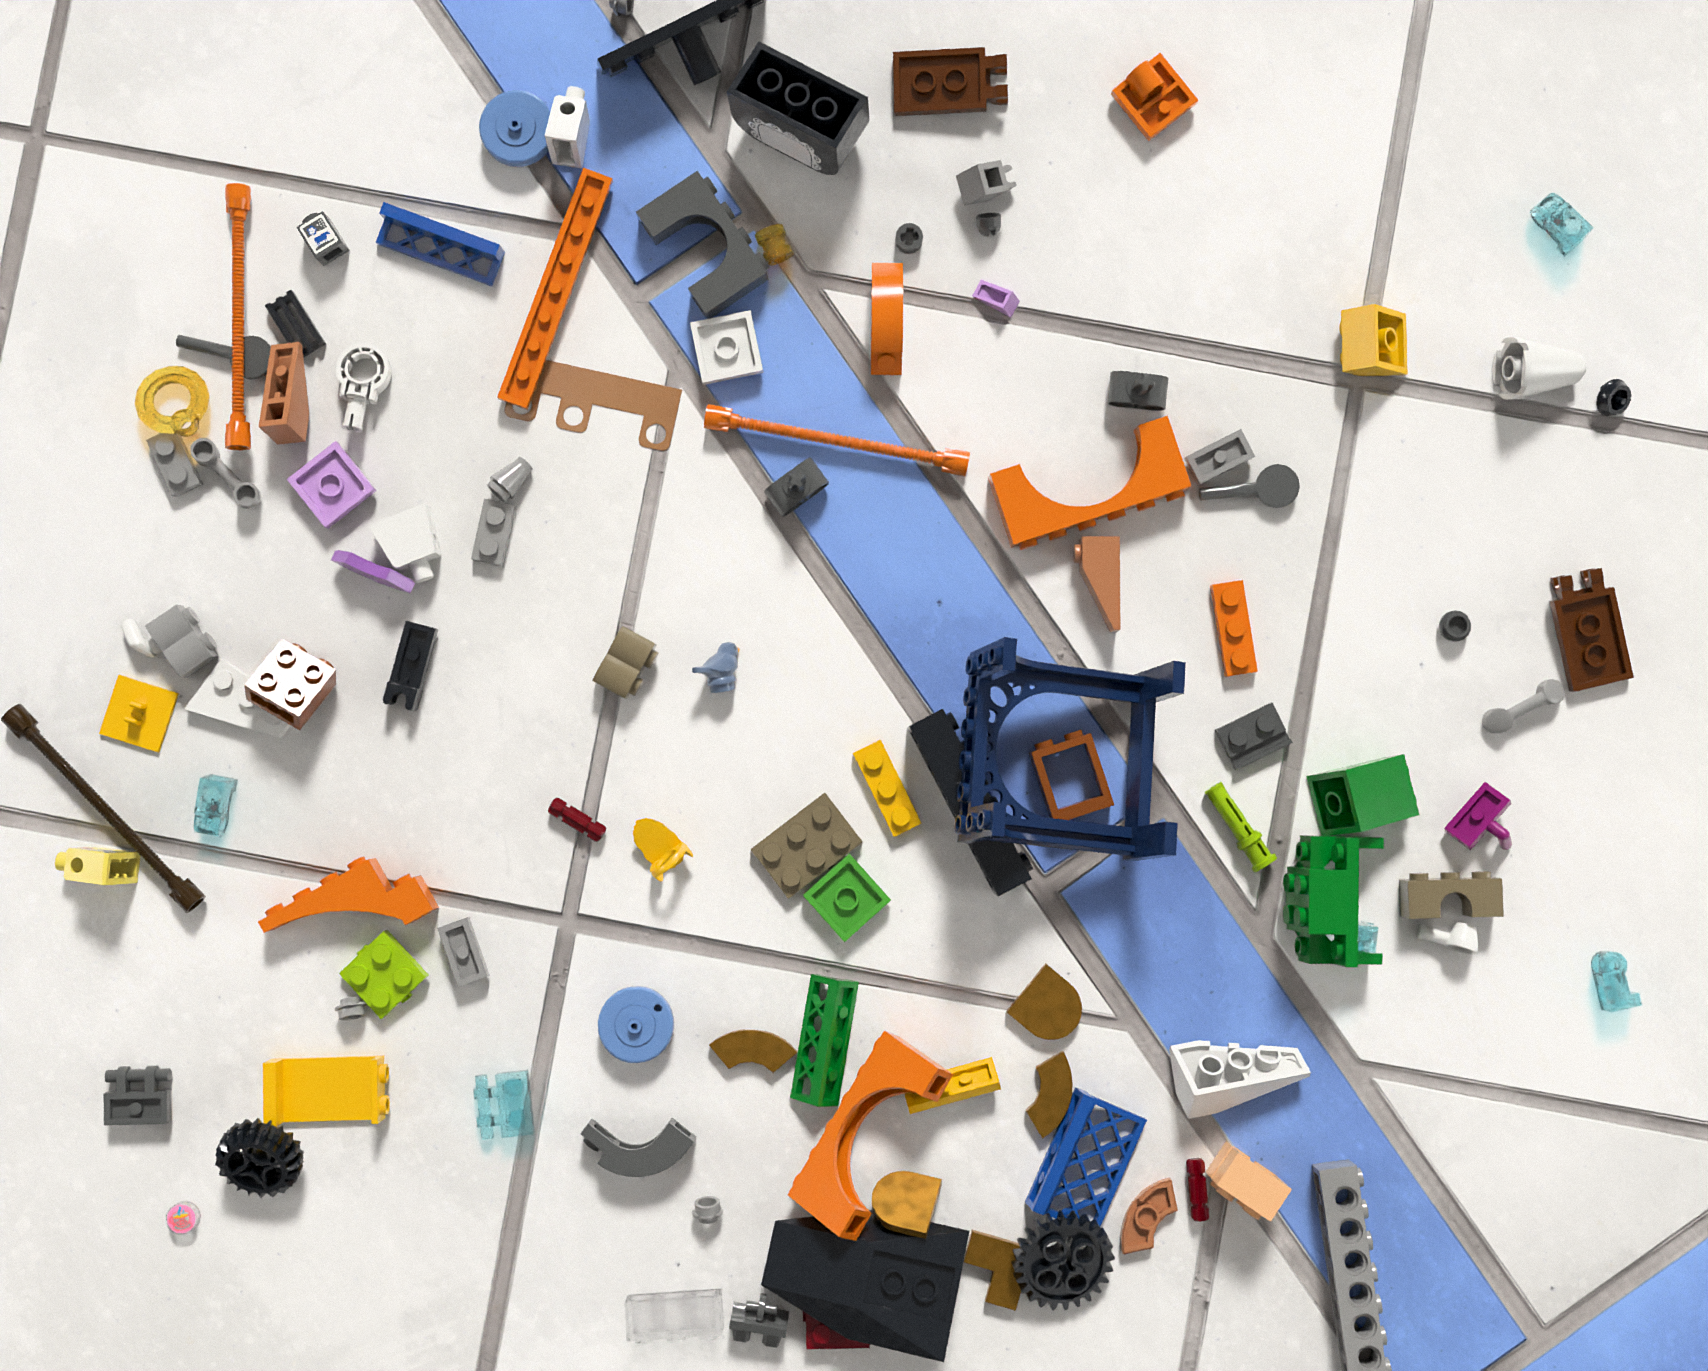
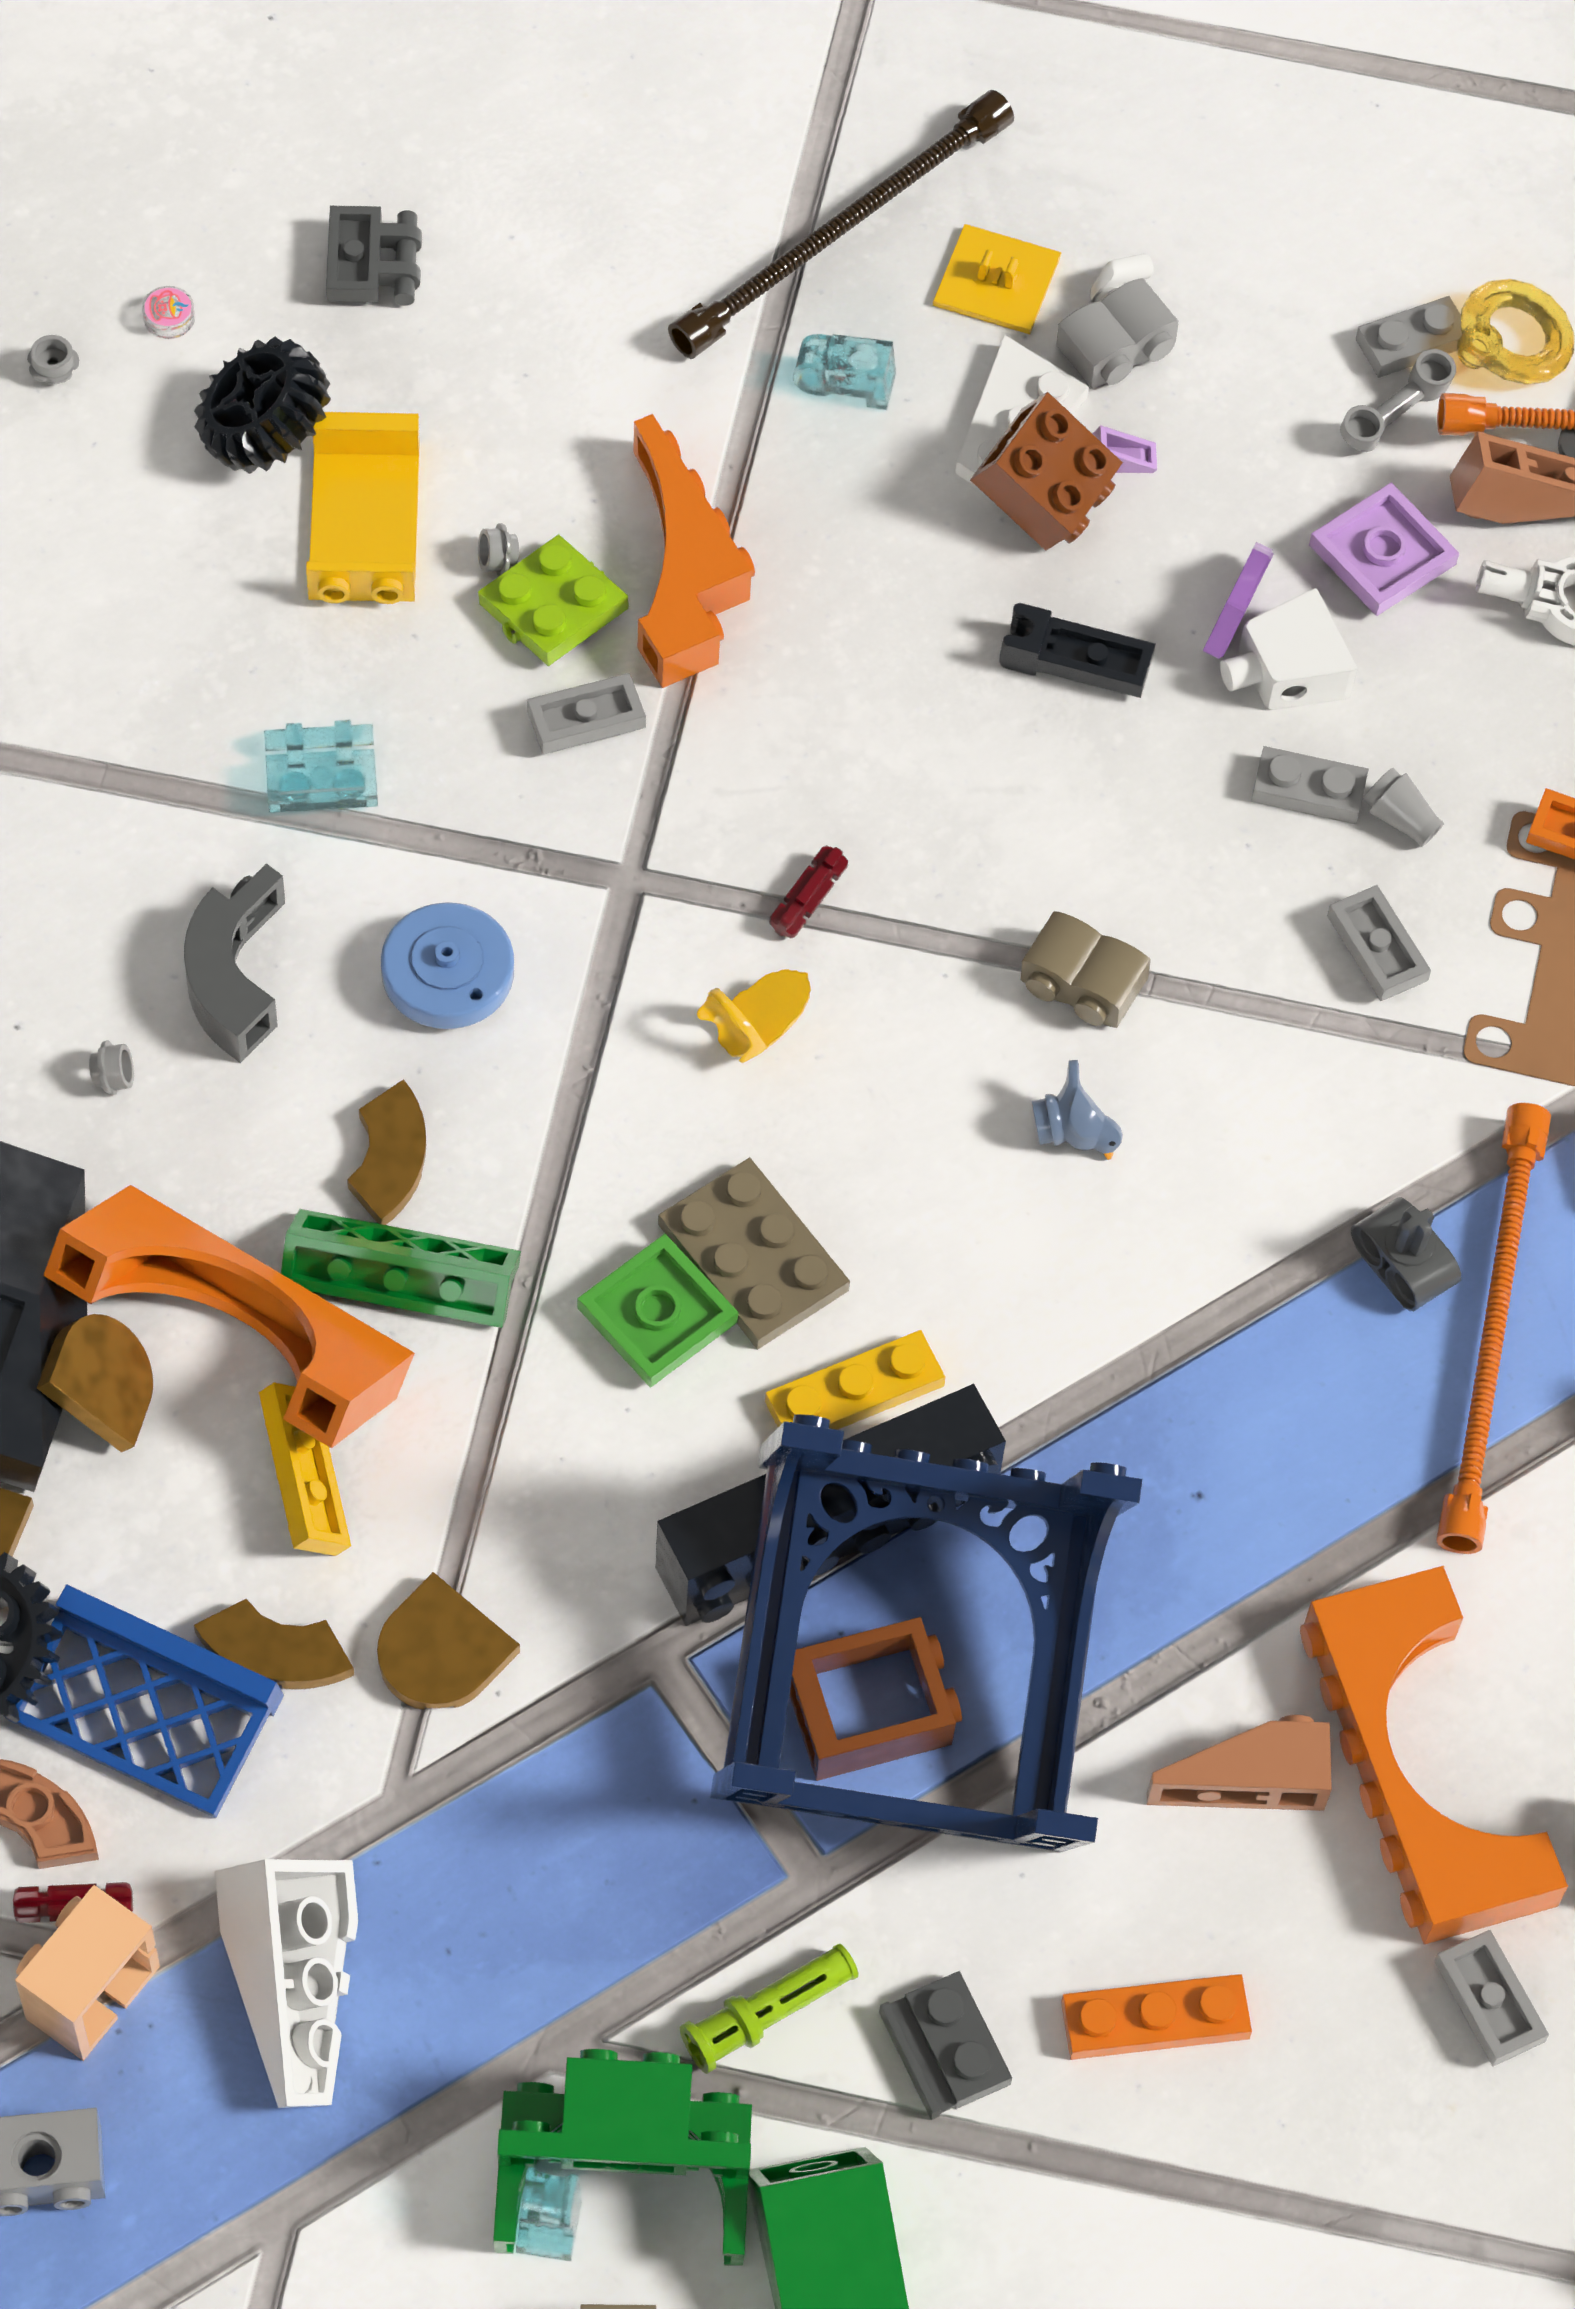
camera: 90 degrees right, 25 degrees down
light yellow torso [55,847,140,885] -> none
dark grey piece [1199,464,1300,508] -> none
none -> light grey plate [27,335,79,384]
none -> lavender piece [1092,425,1157,473]
none -> light grey plate [1327,885,1431,1001]

